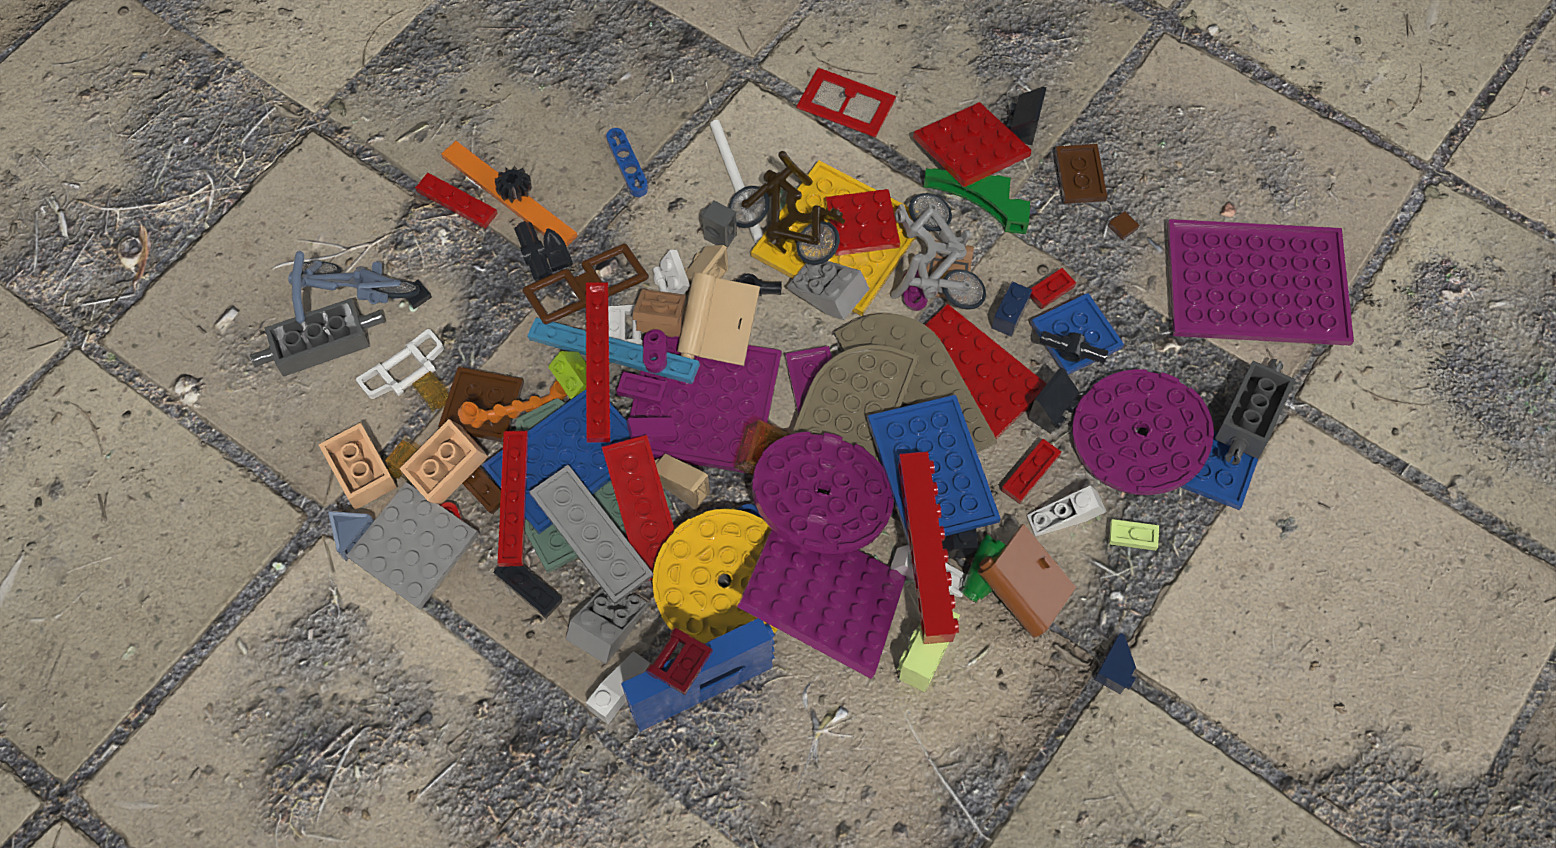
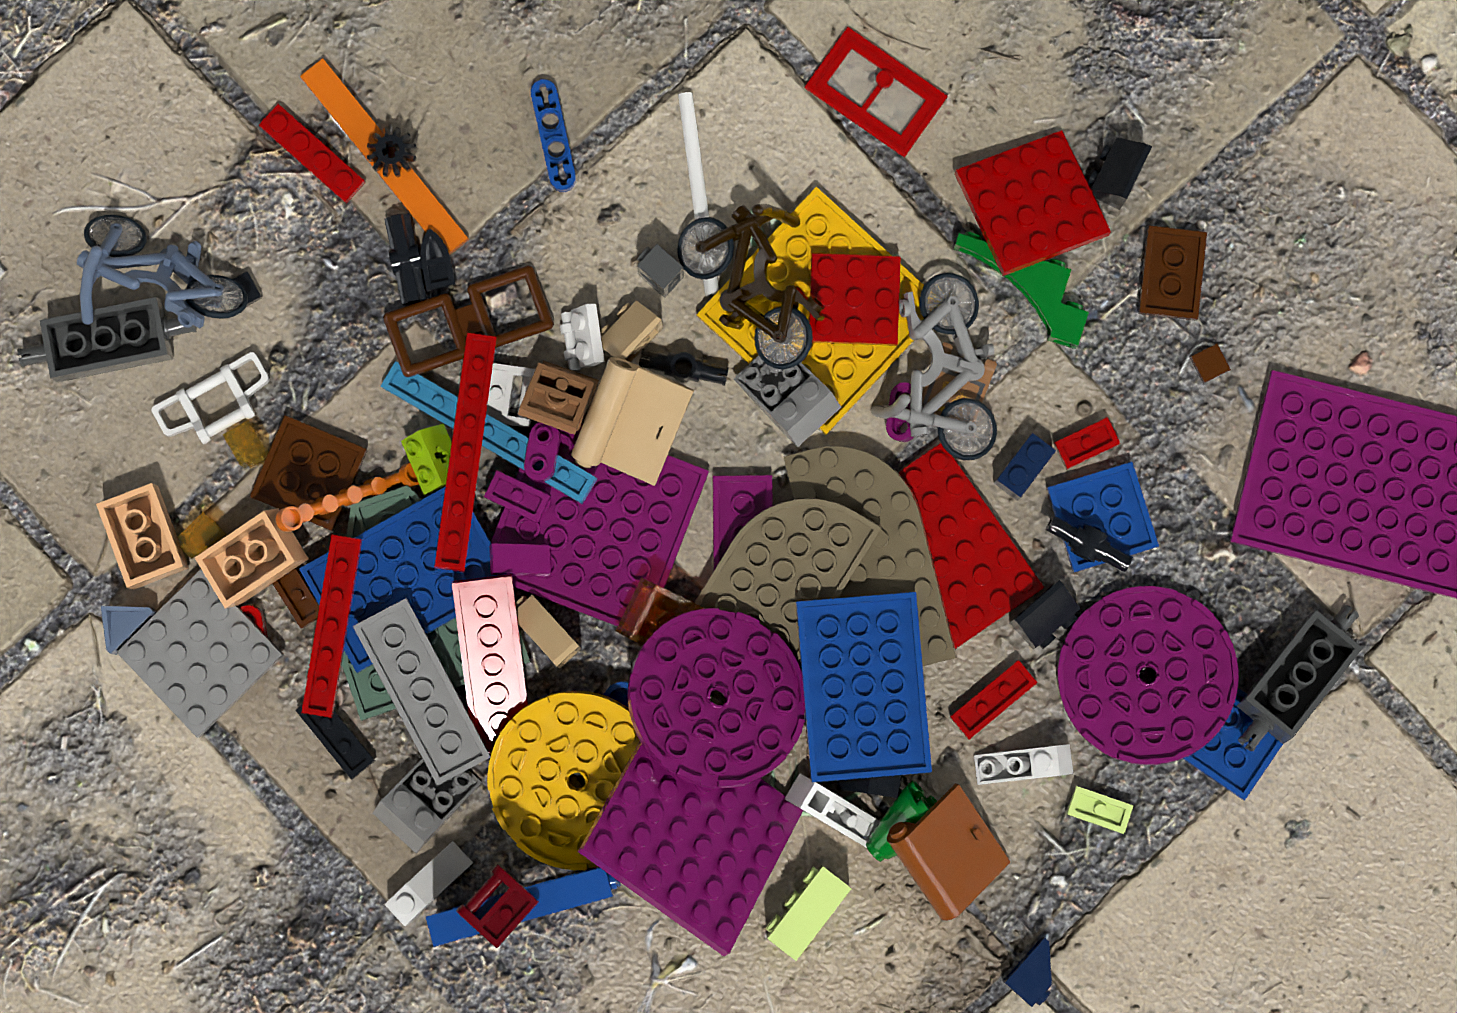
camera: 10 degrees right, 20 degrees up
red brick [898,452,959,644] -> none

